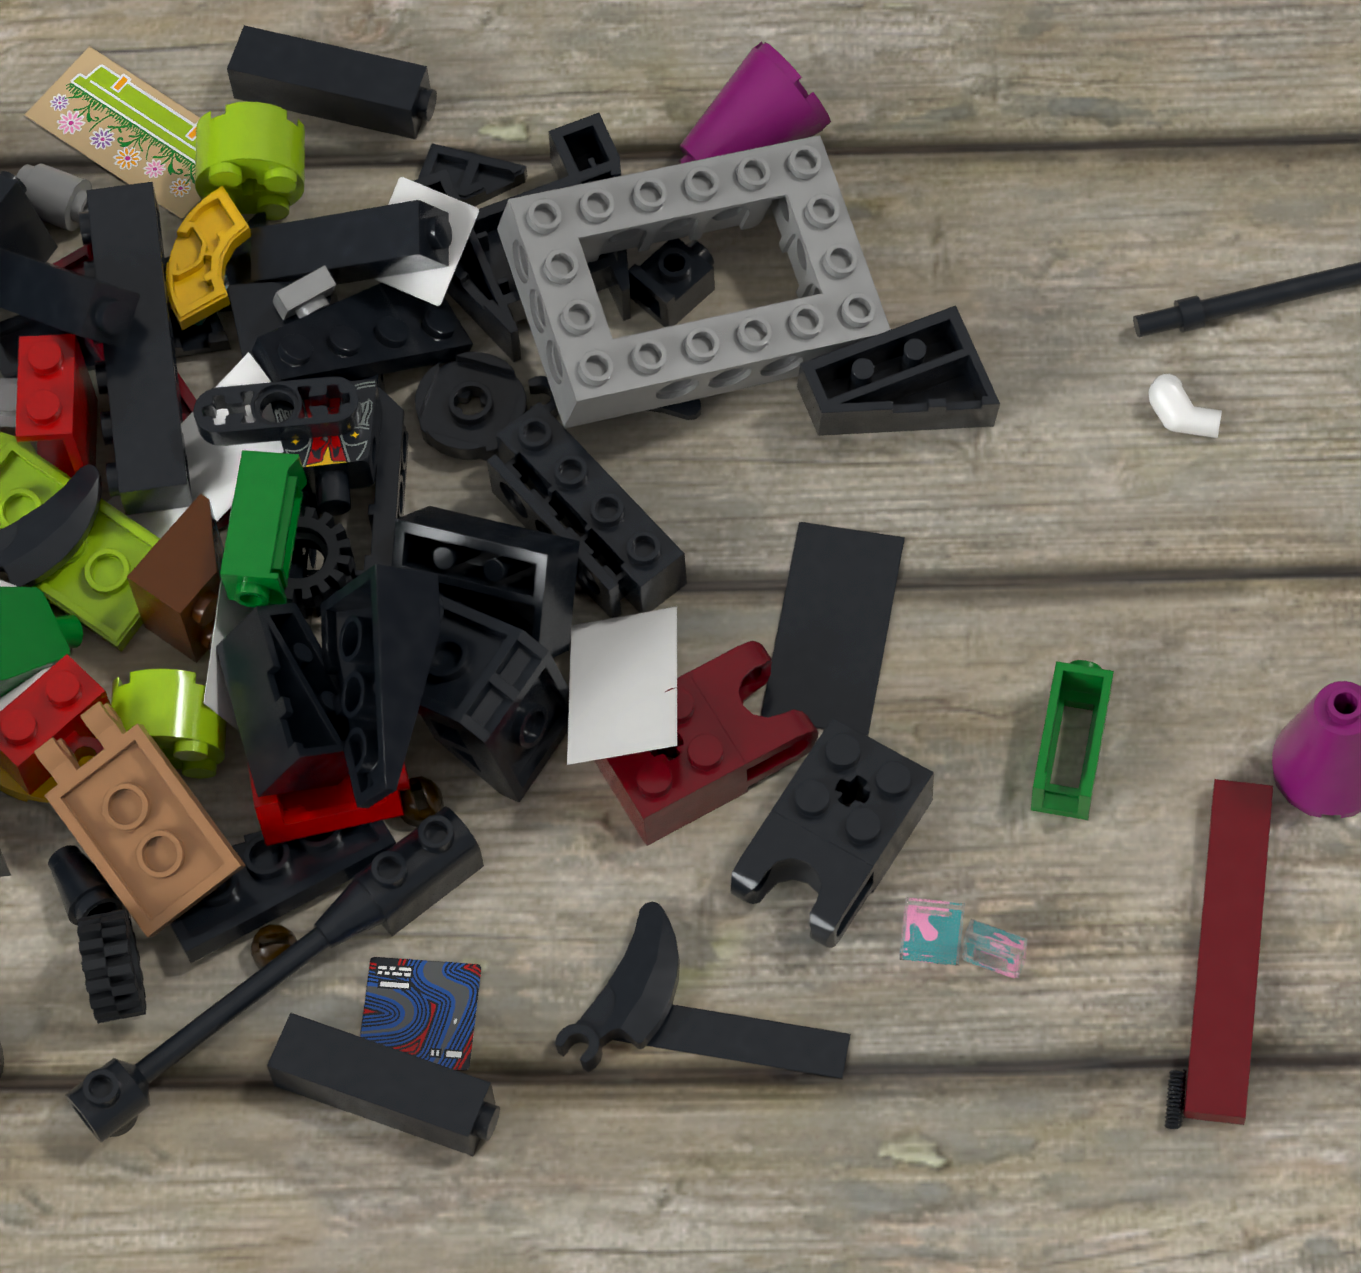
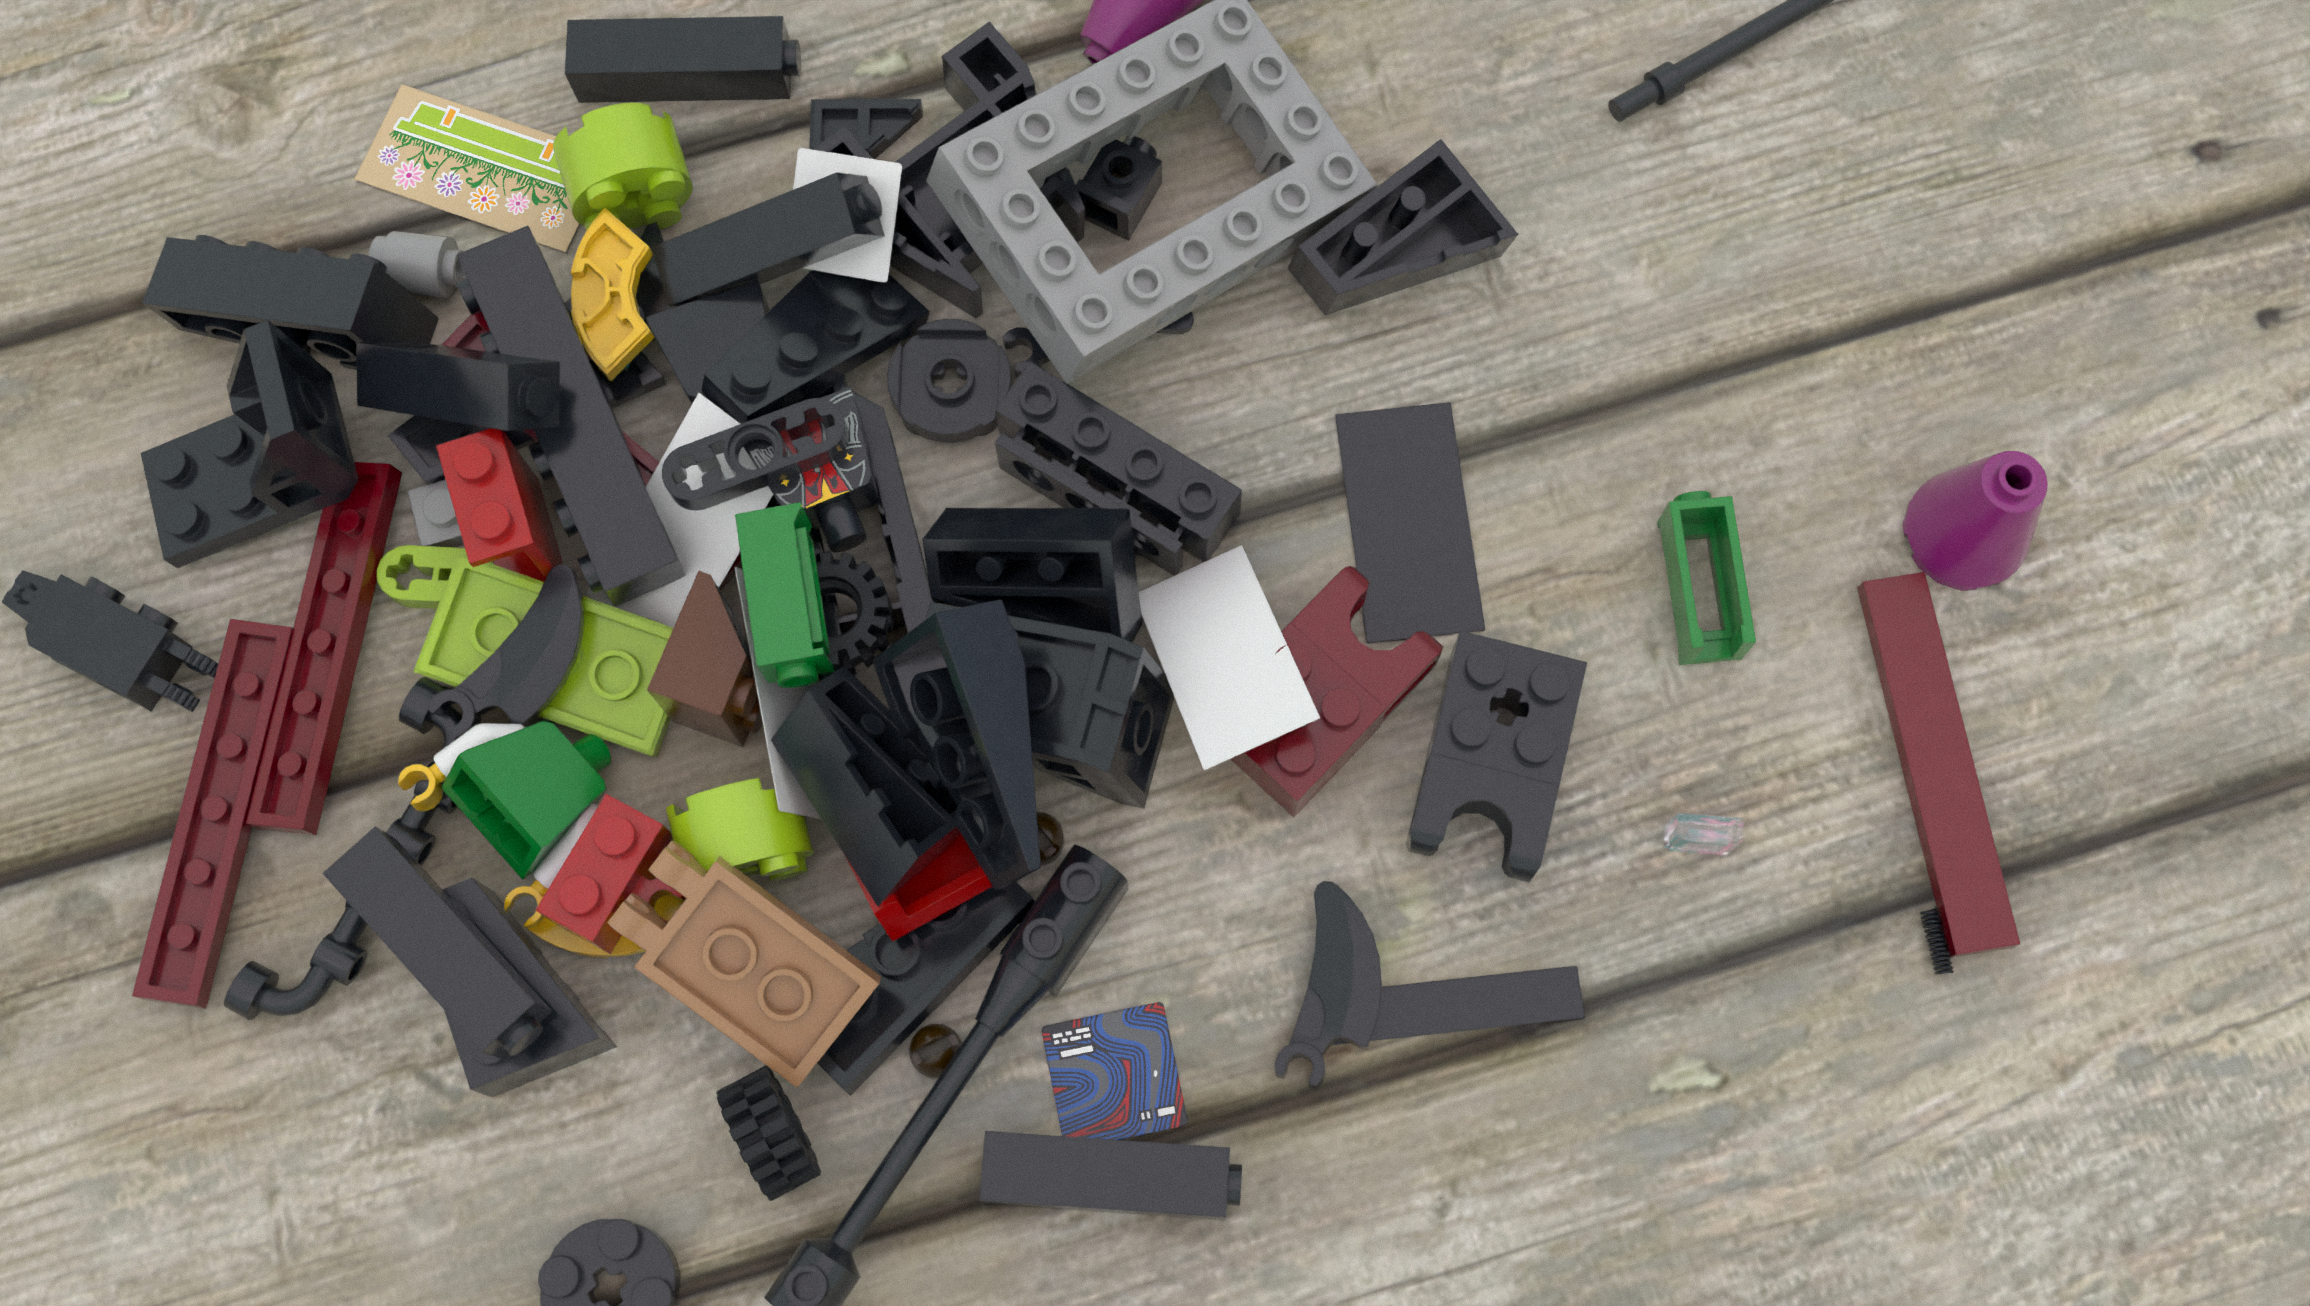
camera: 20 degrees left, 10 degrees up
black cone [48,845,122,925] -> none
light grey plate [272,265,336,321] -> none
clear tile [900,897,965,966] -> none
white arm [1148,374,1222,438] -> none

